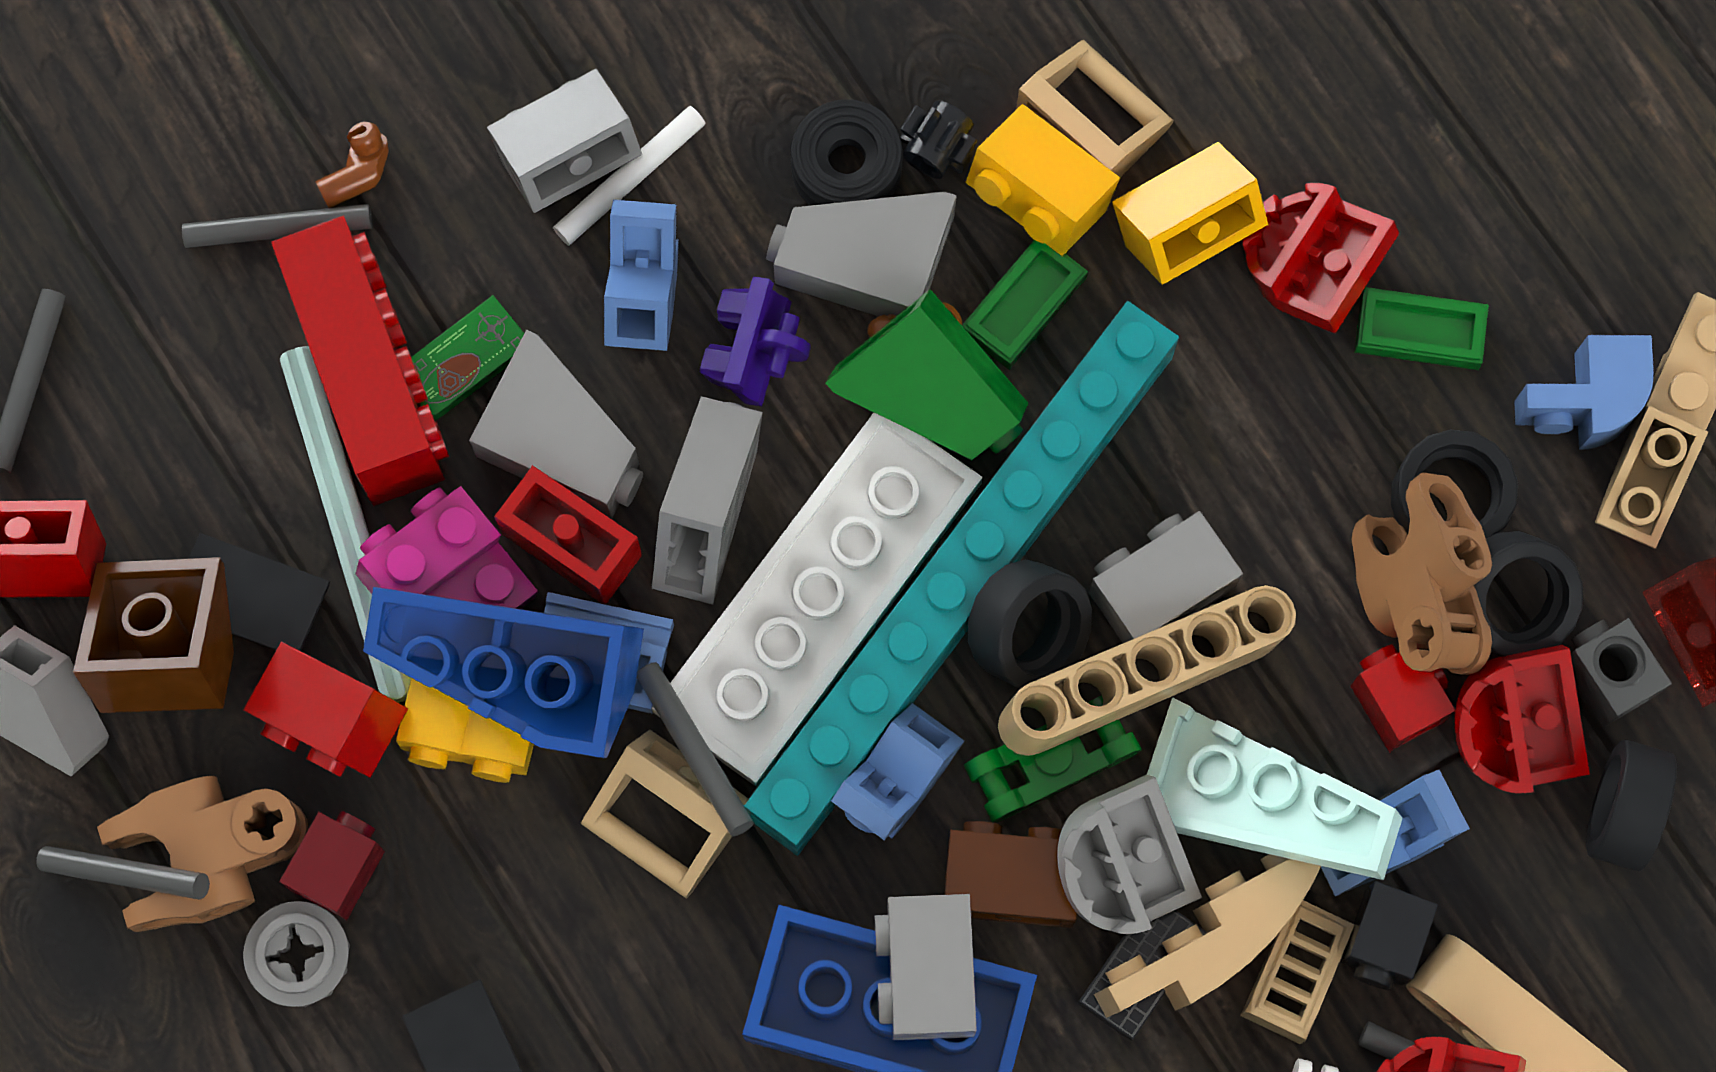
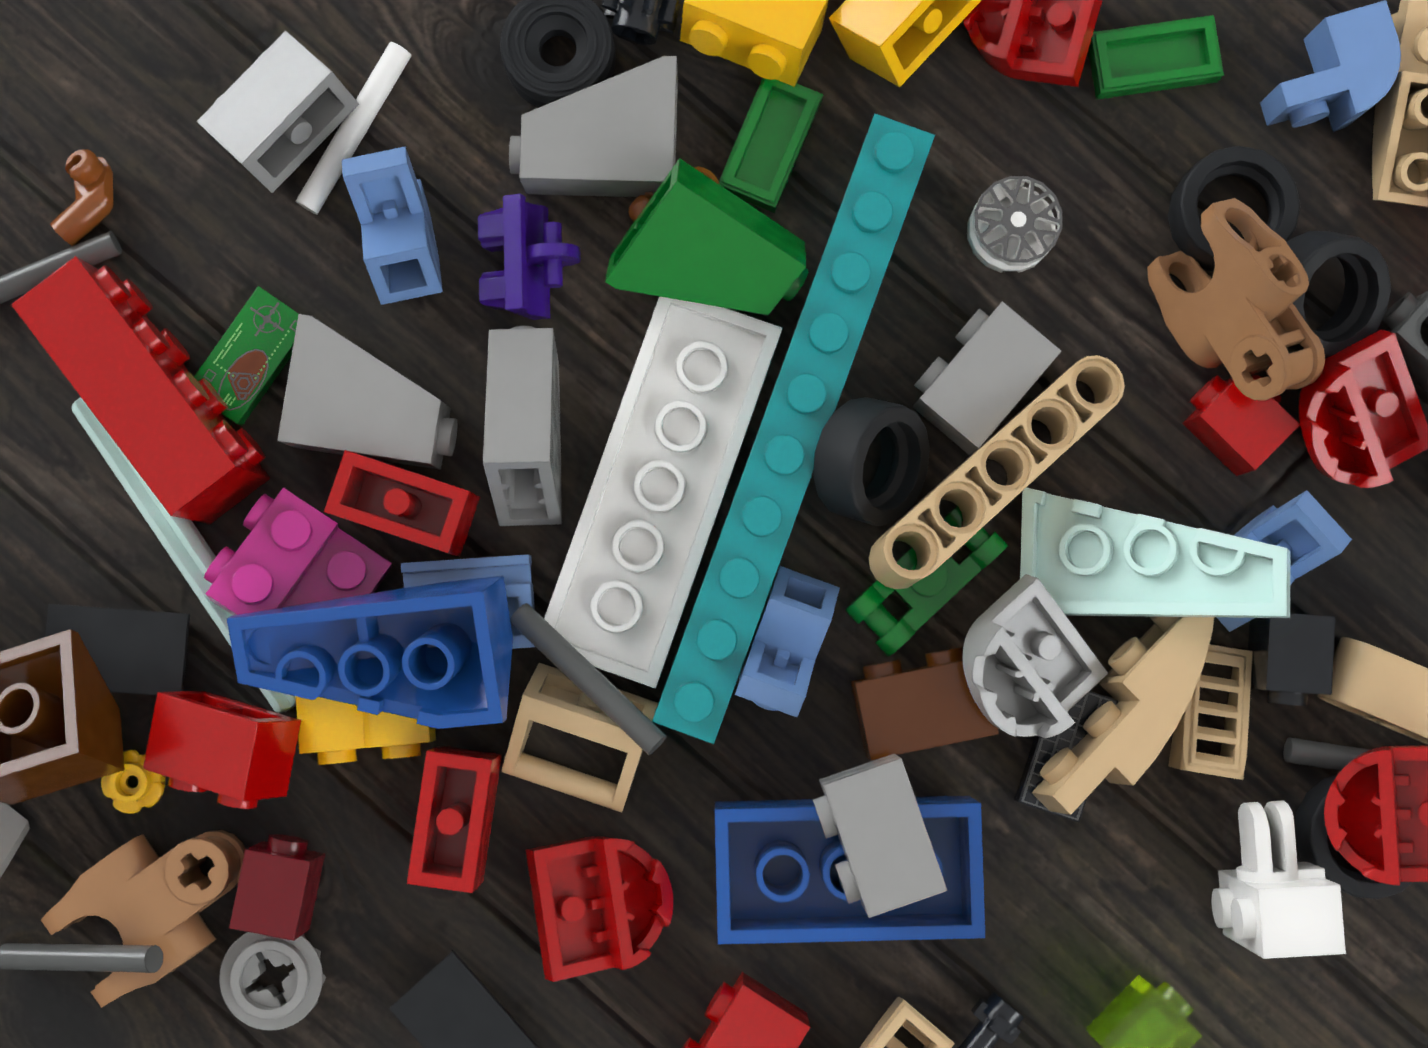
camera: 15 degrees left, 10 degrees up
none -> yellow plate [101,750,166,814]
none -> red brick [407,746,502,893]
none -> red slope [526,836,674,982]
none -> wheel [967,176,1062,273]

